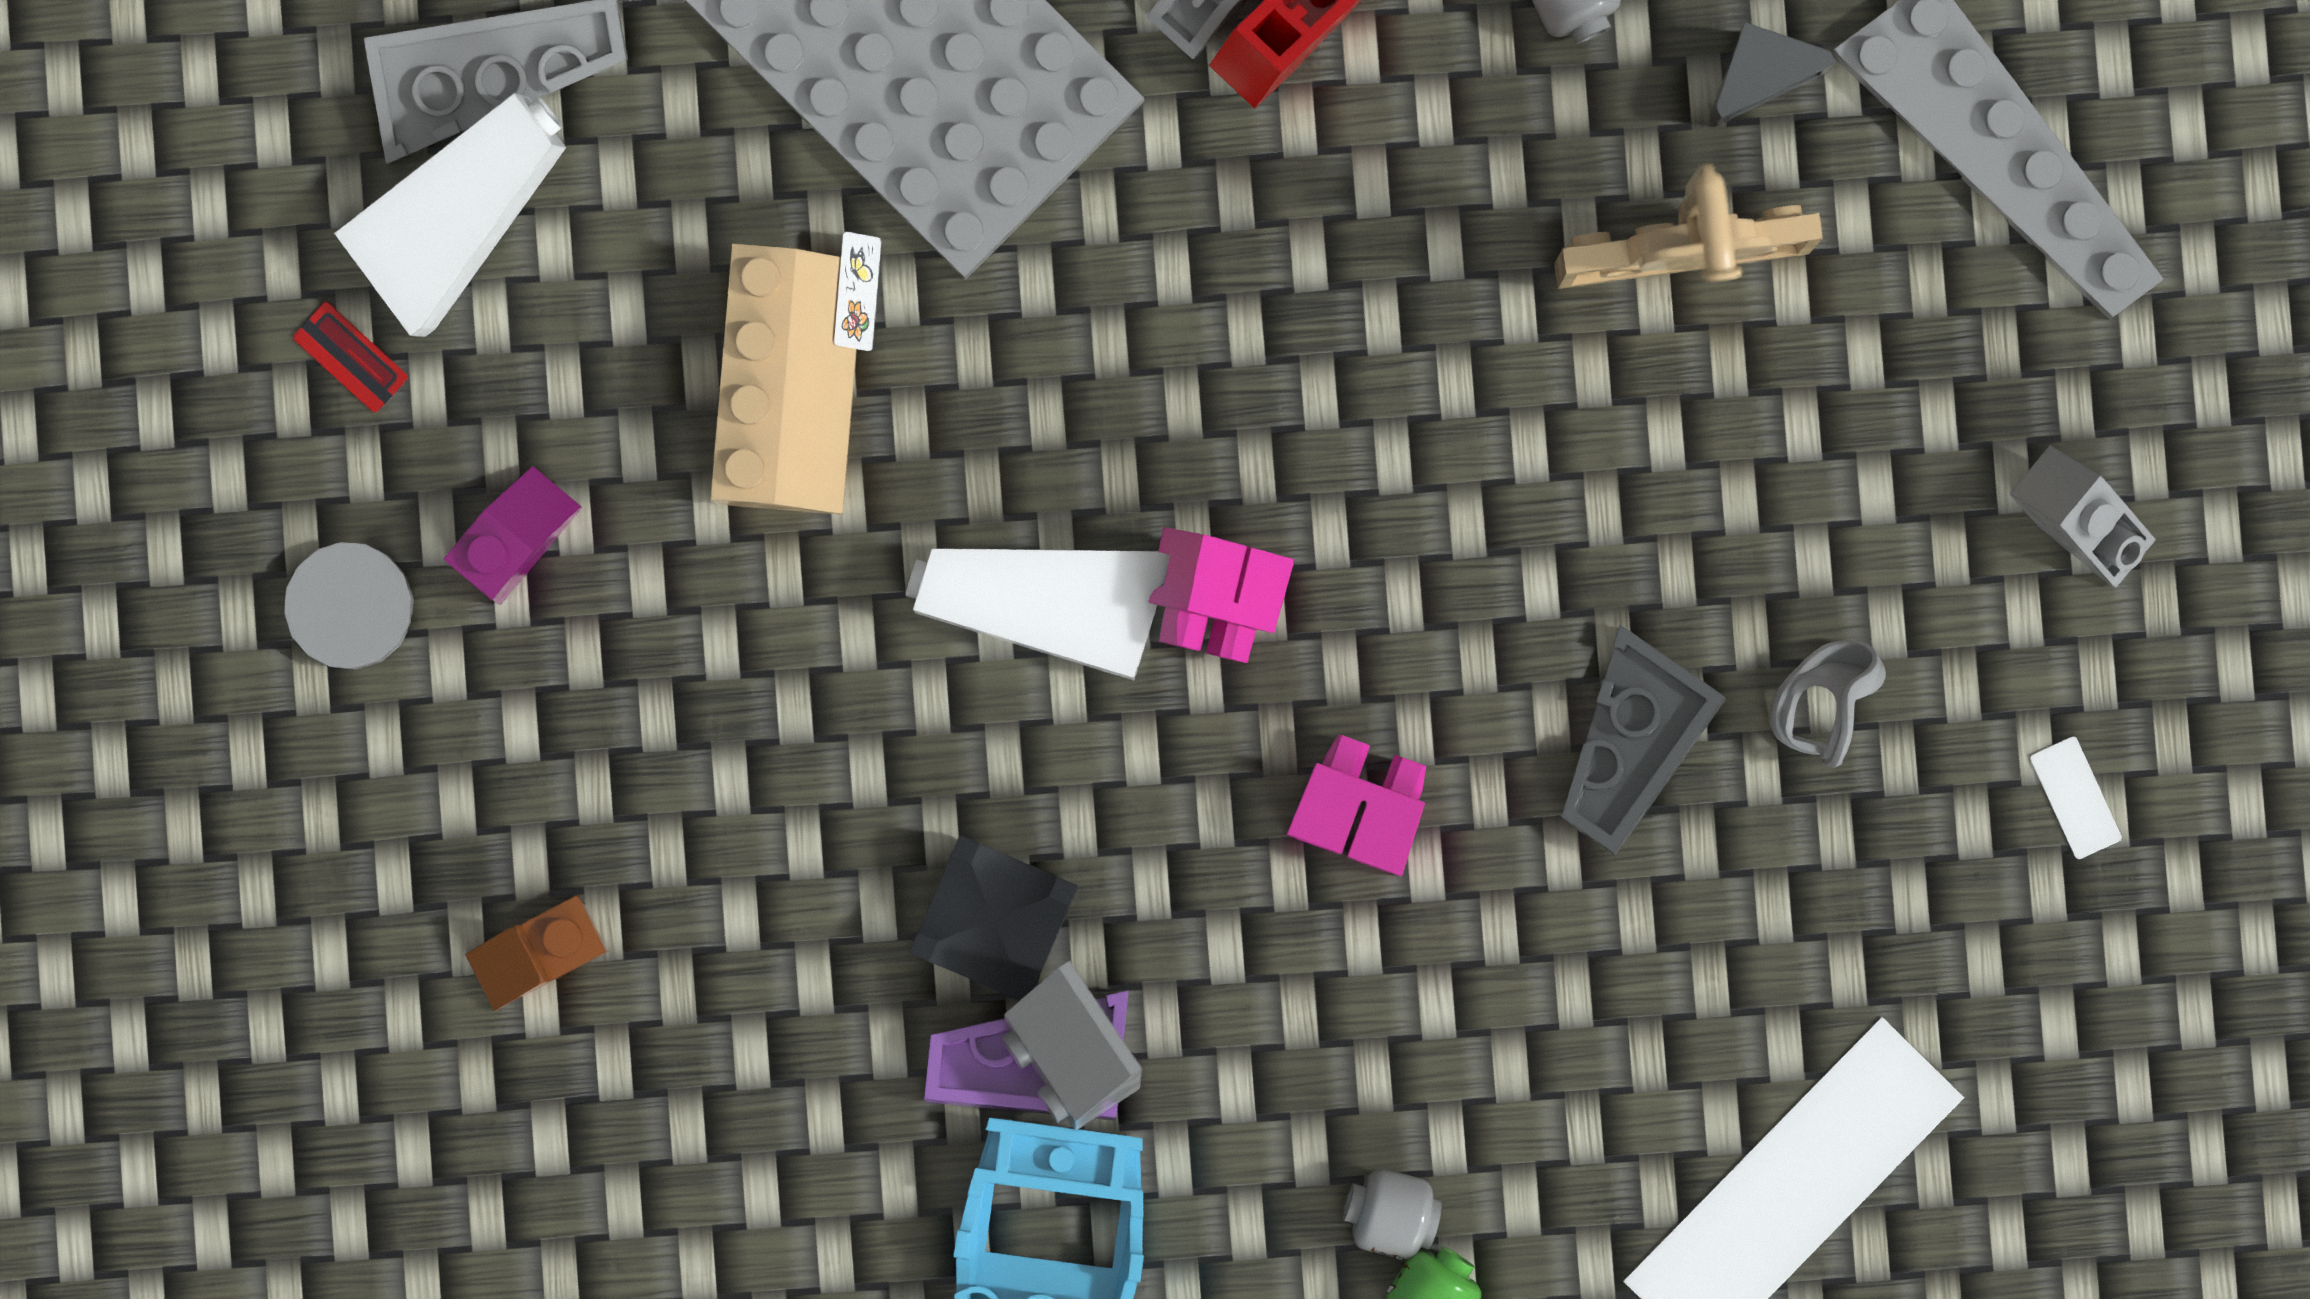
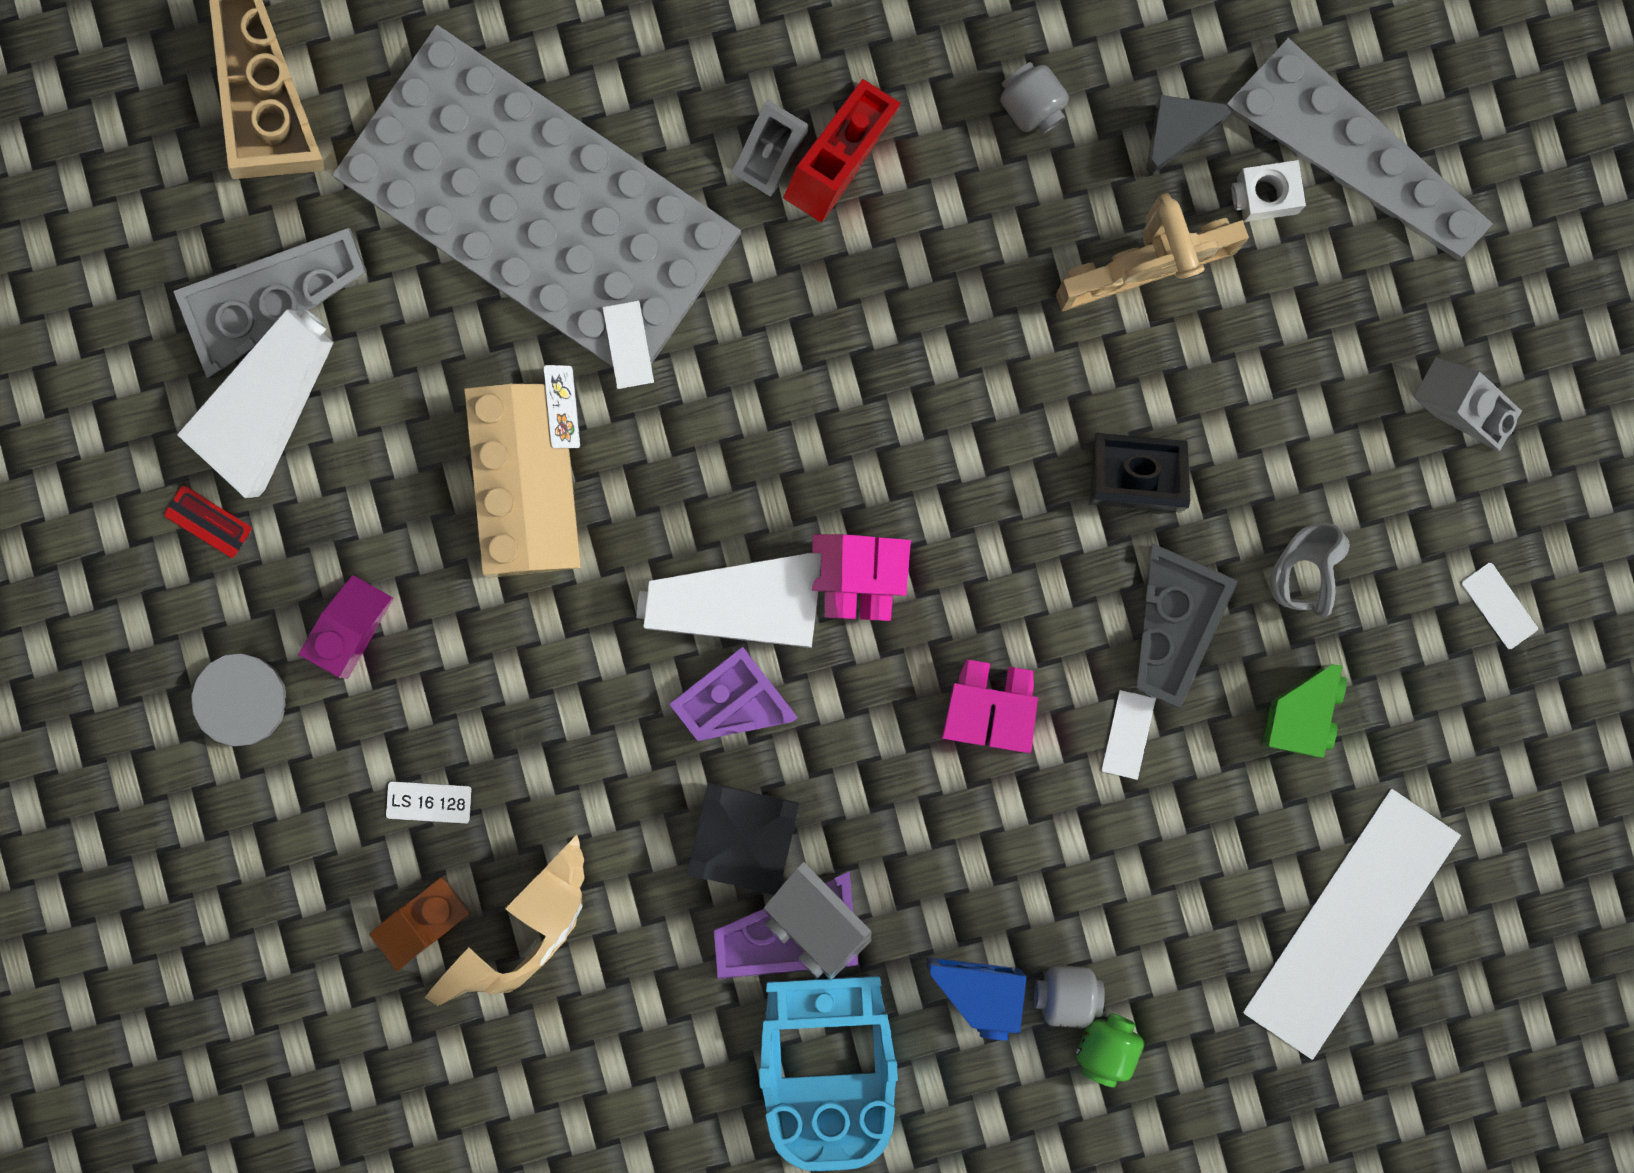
camera: 10 degrees left, 0 degrees up
none -> white sticker [386,782,471,823]
none -> tan animal [425,835,585,1006]
none -> white sticker [603,301,654,389]
none -> medium lavender wing [669,647,798,741]
none -> blue slope [926,957,1026,1040]
none -> black slope [1089,433,1191,513]
none -> white sticker [1102,690,1156,780]
none -> white brick [1231,160,1306,222]
none -> bright green slope [1261,664,1347,758]

